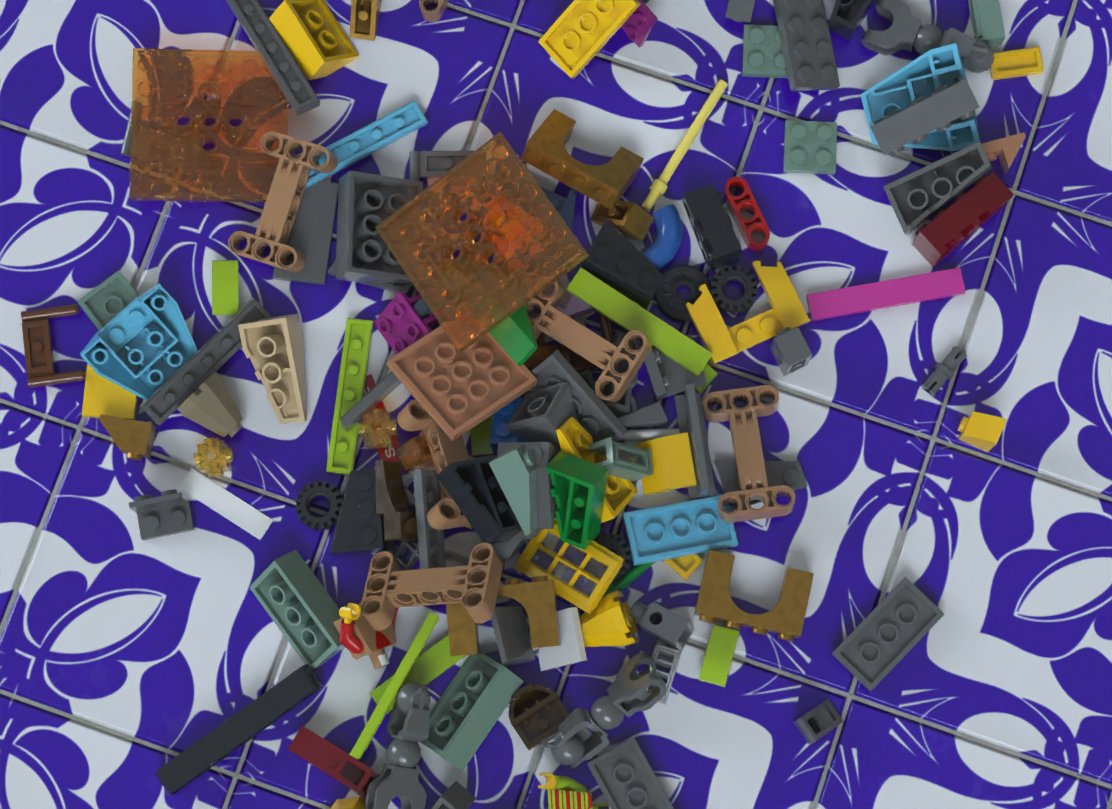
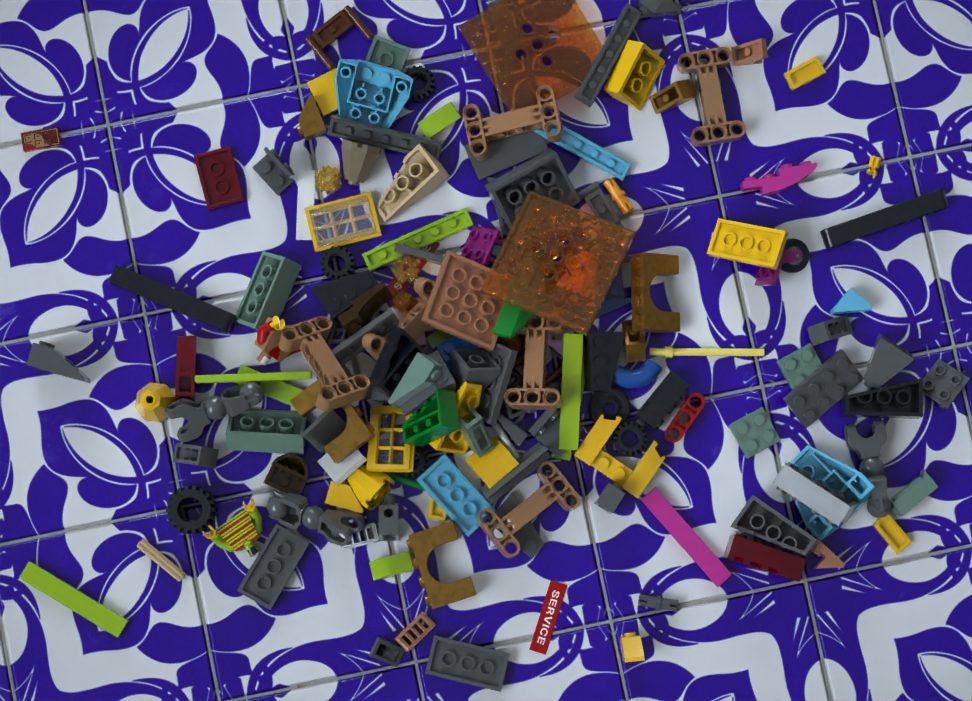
camera: 55 degrees right, 5 degrees up
none -> dark red tile [194,146,245,211]
none -> clear piece [304,192,382,253]
none -> yellow slope [325,480,364,514]
none -> nougat slope [394,611,436,652]
none -> black tyre [404,65,435,102]
none -> red sticker [529,580,567,655]
none -> light orange pin [603,177,634,215]

